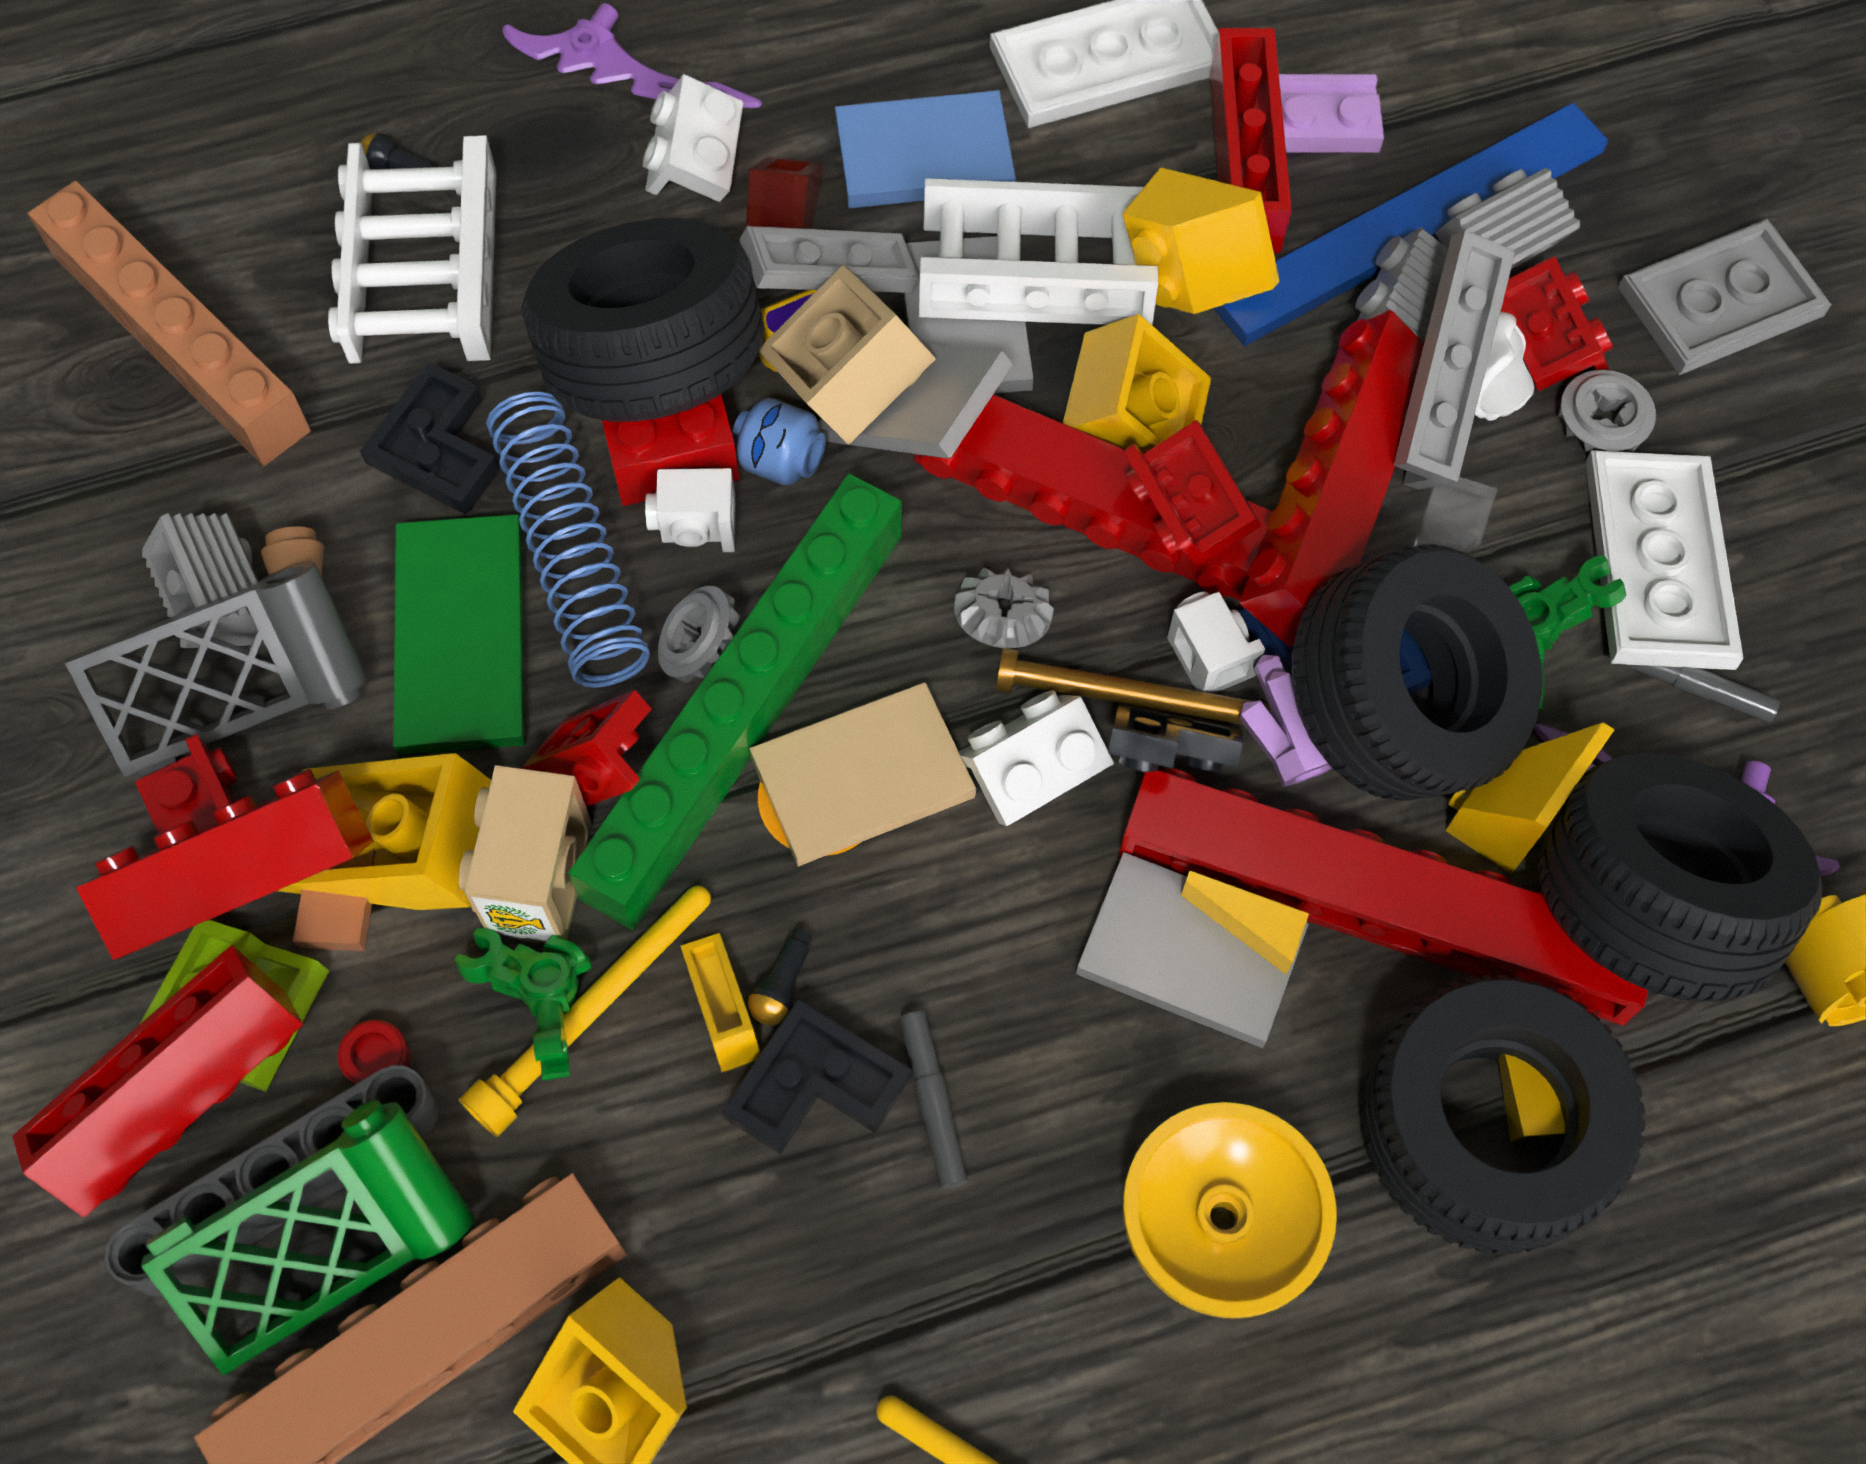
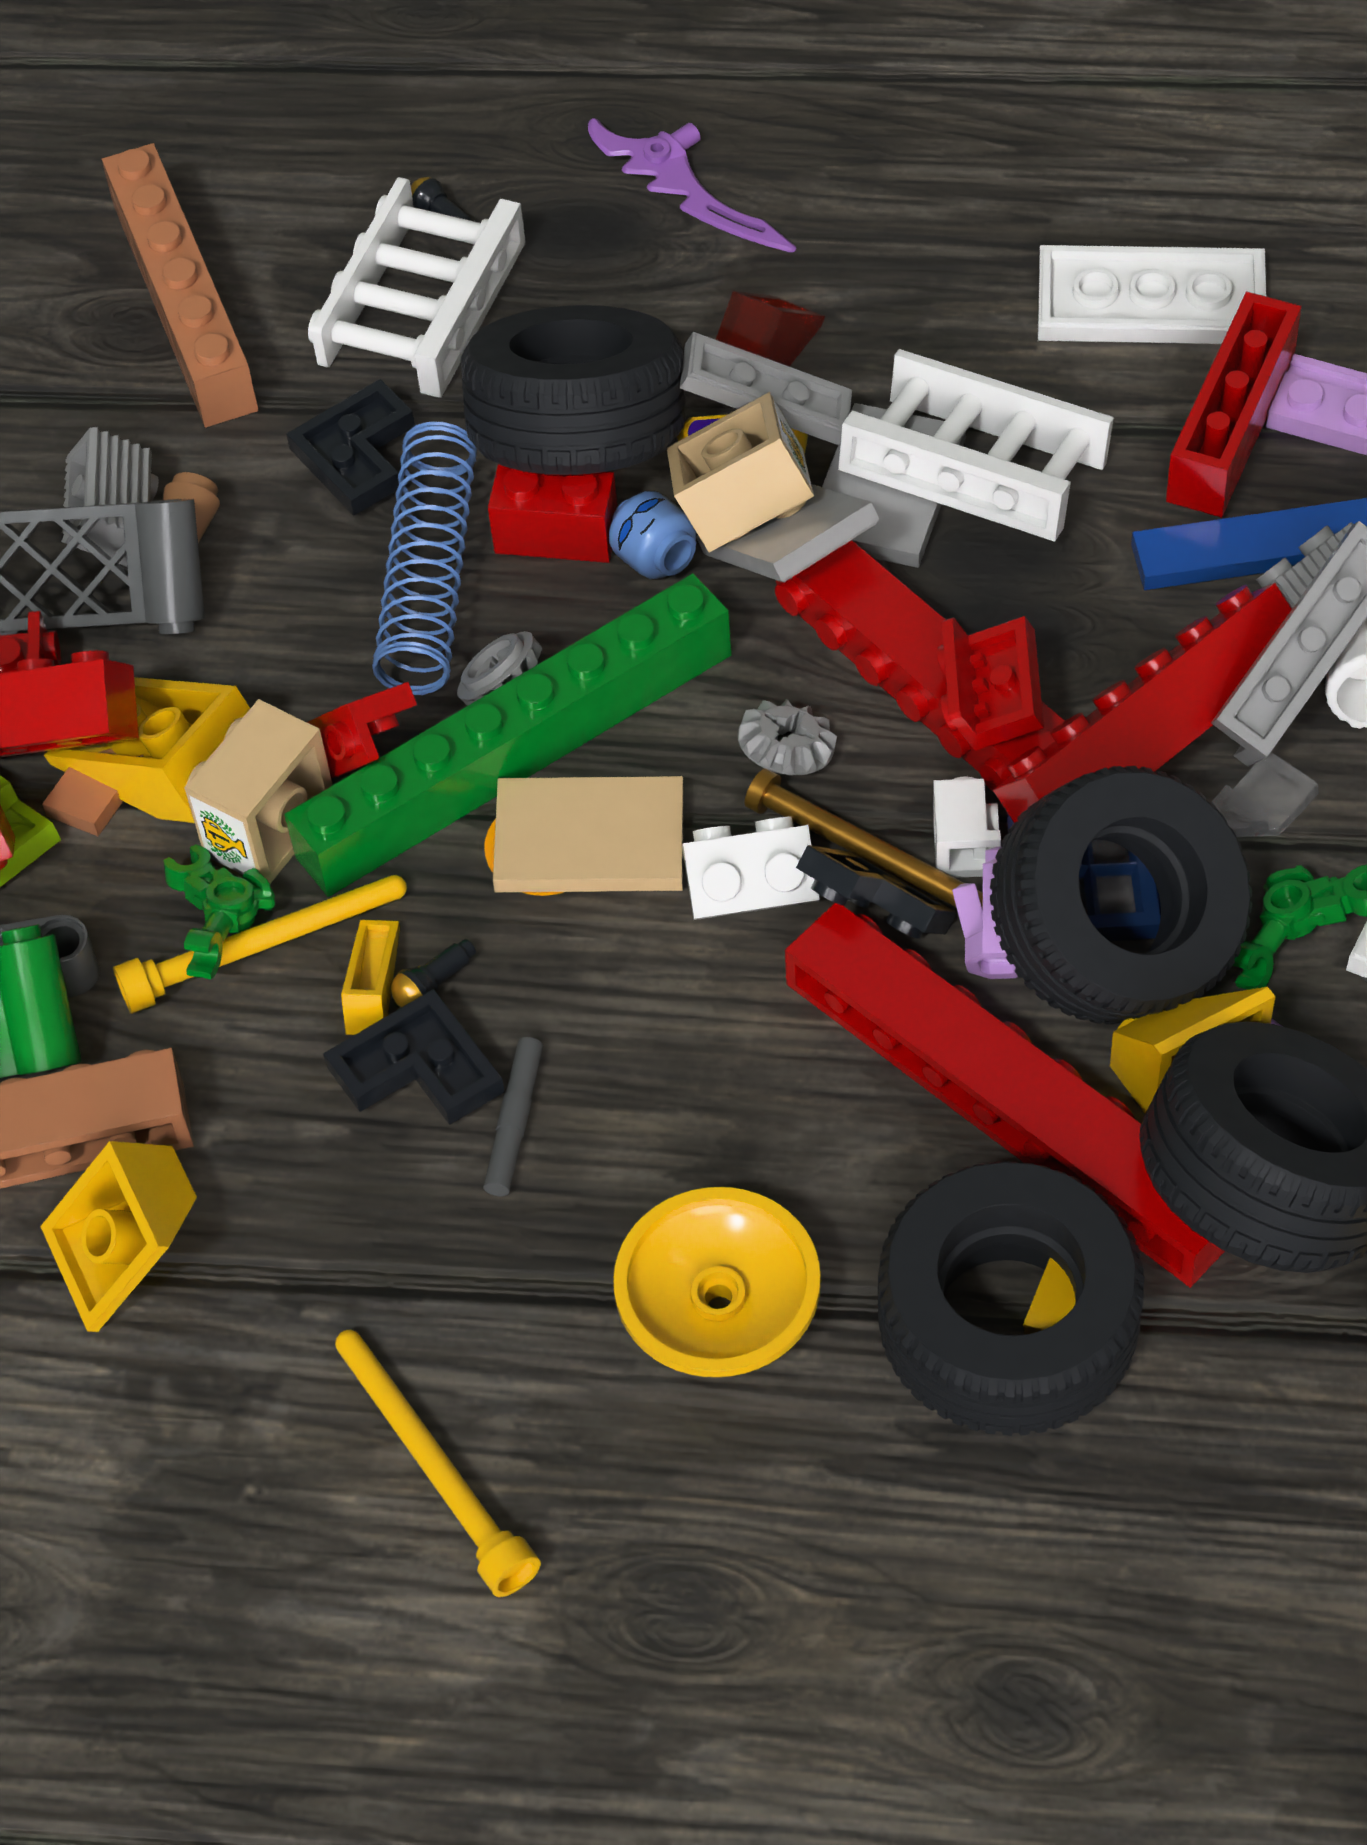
camera: 30 degrees right, 10 degrees down
red tile [337,1020,411,1085] -> none
green tile [393,514,526,755] -> none
white bracket [643,74,743,202] -> none
white brick [645,468,736,552] -> none
medium blue tile [835,90,1016,208] -> none
yellow slope [1063,314,1211,453] -> none
light grey tile [1076,852,1309,1048] -> none
yellow slope [1122,167,1280,314] -> none
yellow piece [1181,871,1309,975] -> none

